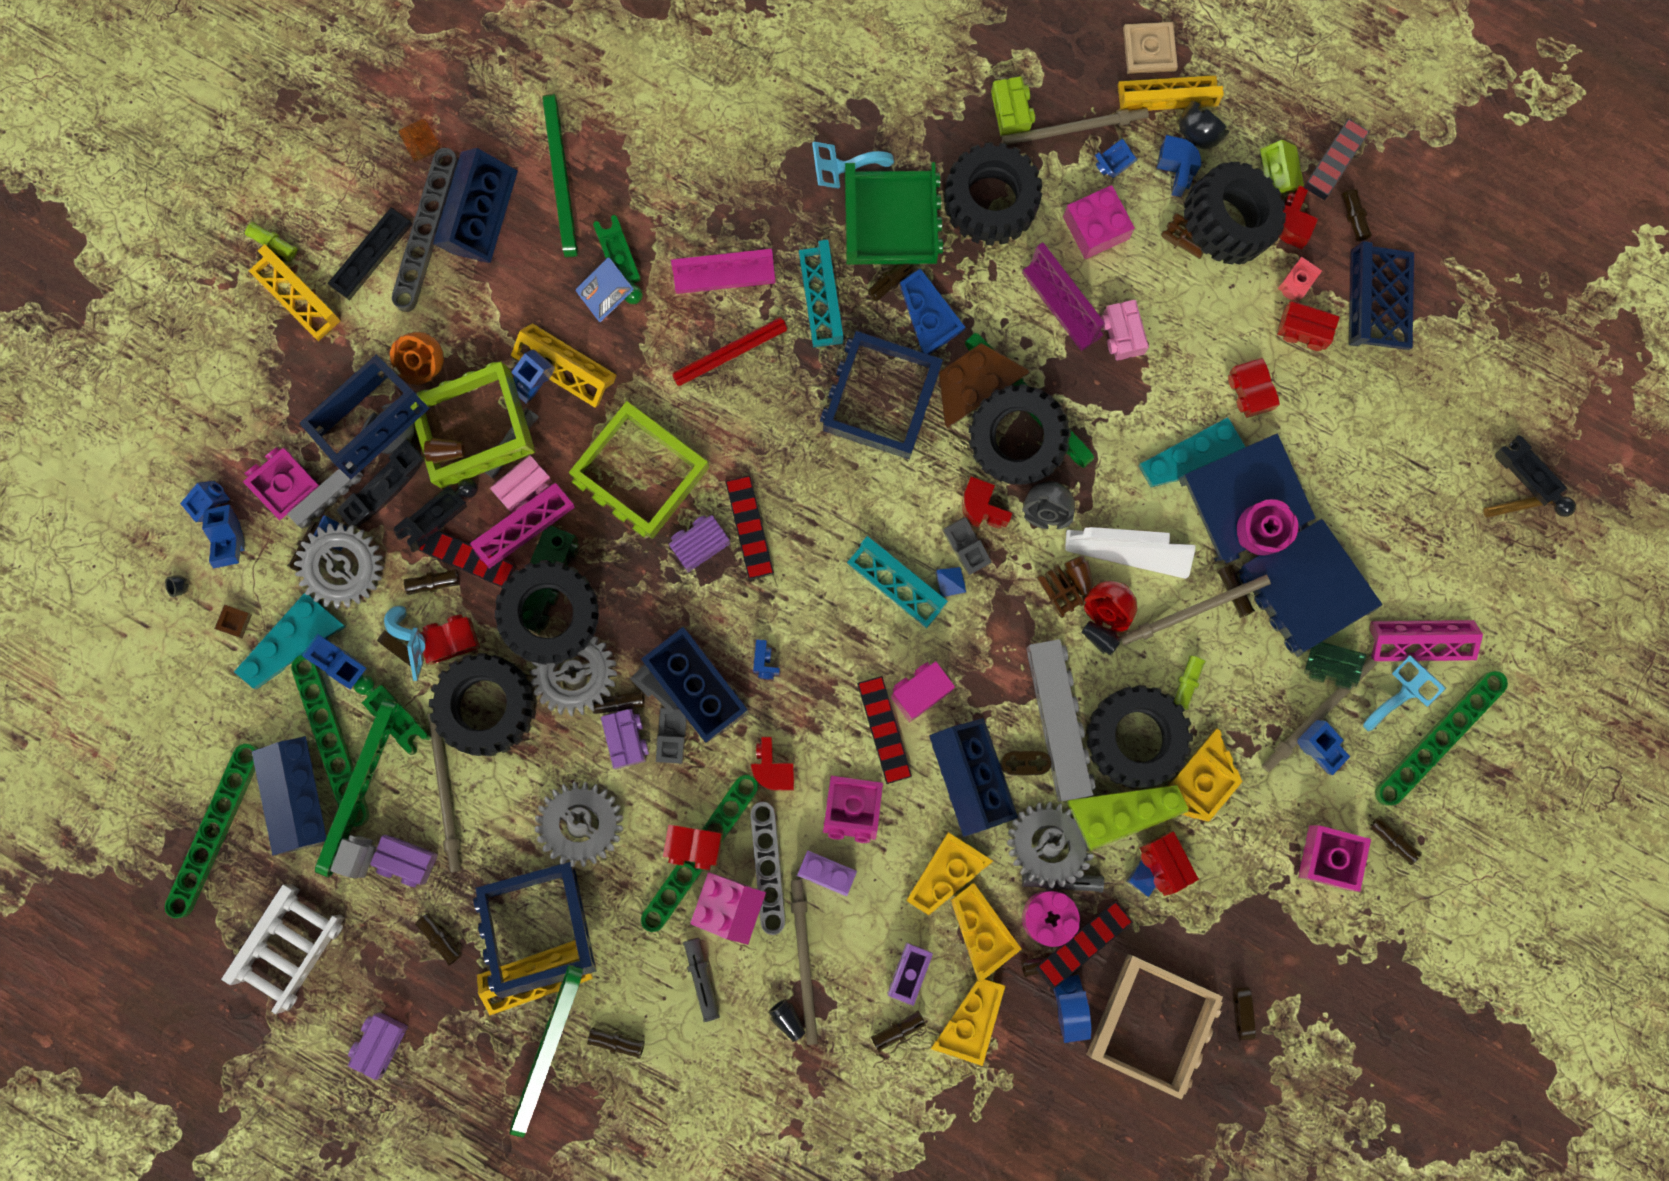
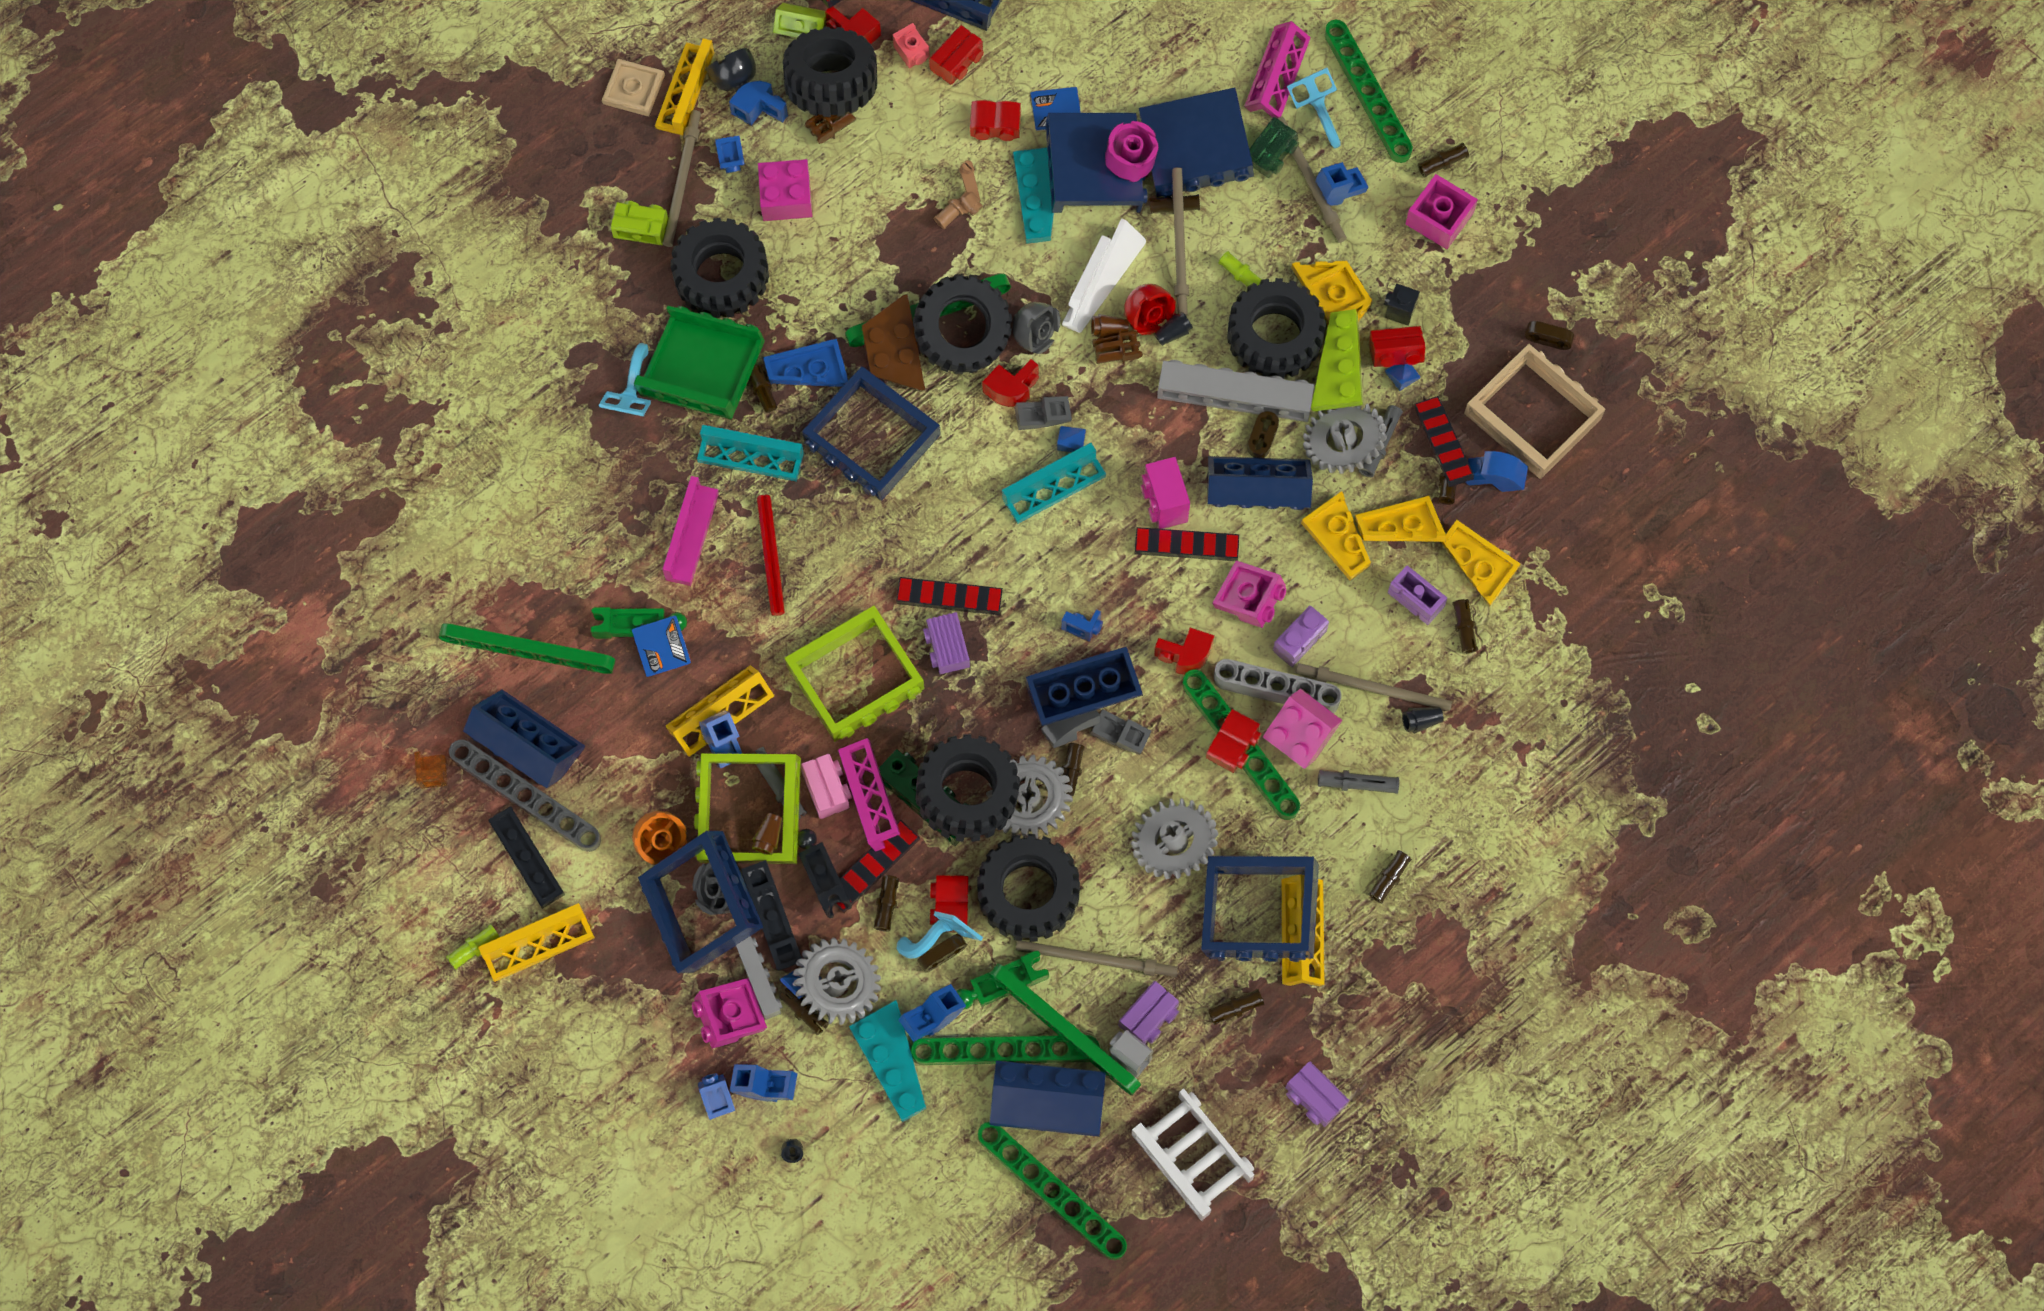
camera: 65 degrees left, 10 degrees down
reddish brown plate [214,604,252,638] -> none
beam [509,965,583,1138] -> none
medium lavender brick [601,709,649,769] -> none
magenta fence [1022,242,1105,351] -> none
dark pink brick [1022,891,1080,947] -> none
bright pink brick [1101,300,1149,361] -> none
none -> medium nougat pin [933,160,983,229]
none -> blue sticker [1031,87,1081,131]
none -> black brick [1384,283,1420,326]

